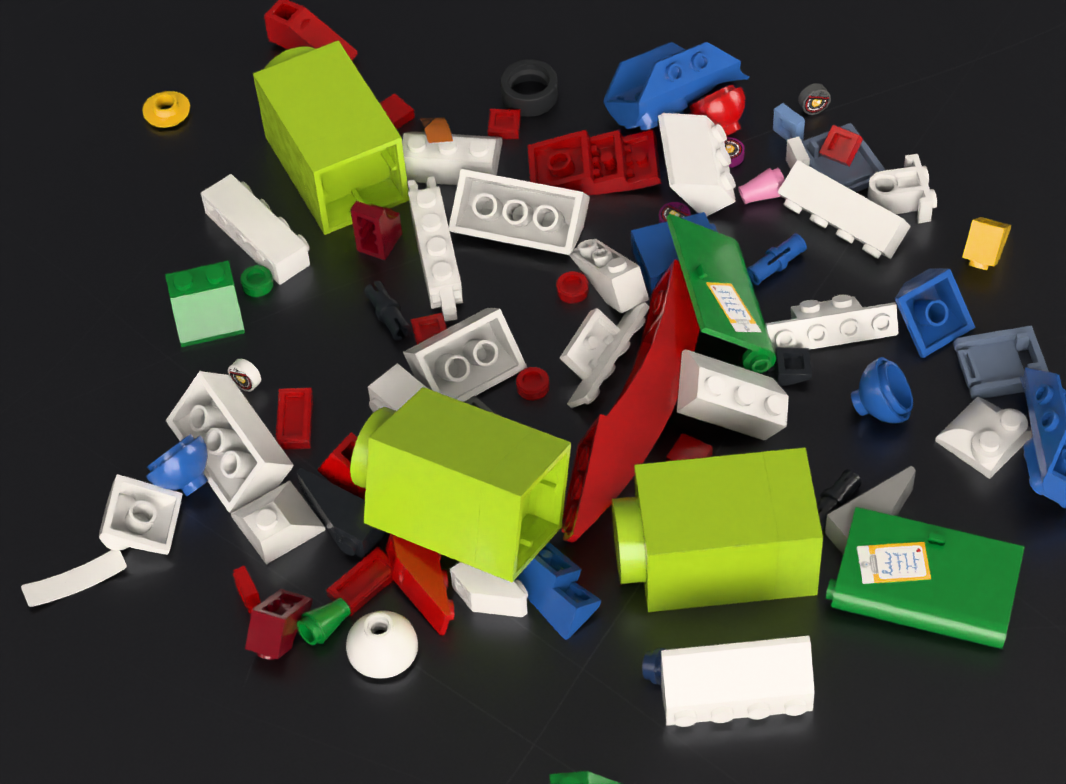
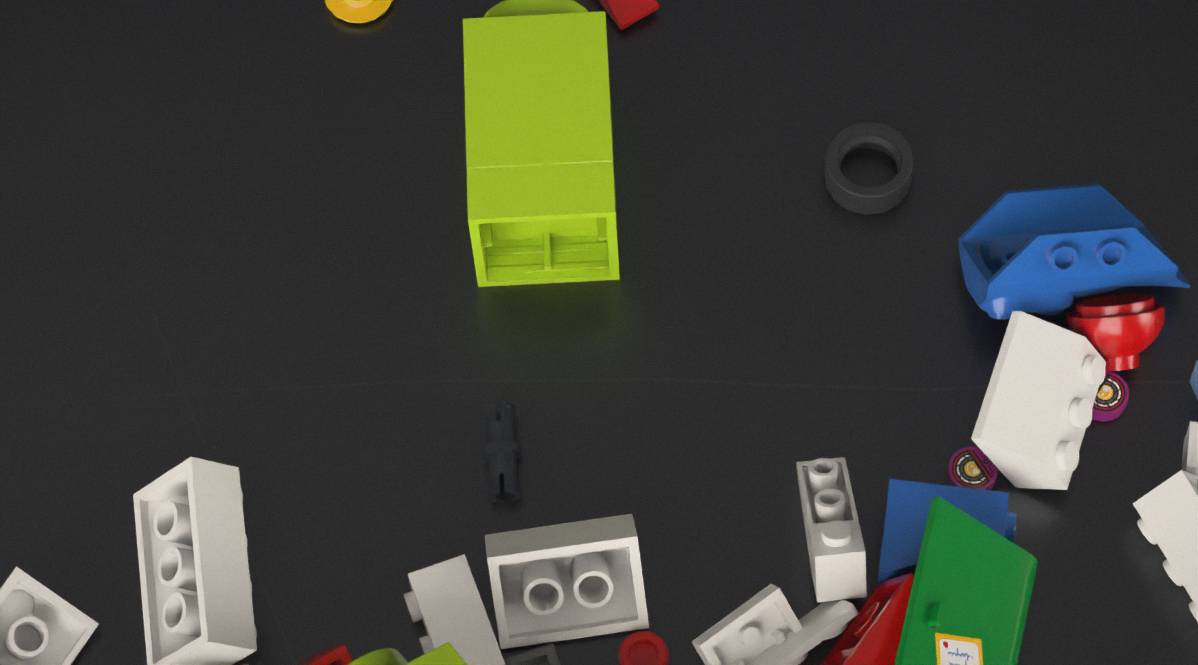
camera: 25 degrees right, 10 degrees up
blue piece [145,434,208,496] -> none
slope [165,261,245,347] -> none
white brick [201,174,310,285] -> none
white tile [228,359,261,392] -> none
green tile [240,265,274,297] -> none
red tile [276,387,313,450] -> none
dark red arch [350,201,402,260] -> none
red tile [380,93,415,130] -> none
white slope [402,132,502,185] -> none
white hinge [408,176,463,321] -> none
red tile [411,313,447,345] -> none
orange sticker [420,117,453,143] -> none
white slope [449,169,590,255] -> none
red tile [488,109,521,139] -> none
red slope [528,129,661,195] -> none
red tile [556,271,589,304] -> none
bright pink cone [738,168,785,204] -> none
blue pin [747,233,807,285] -> none

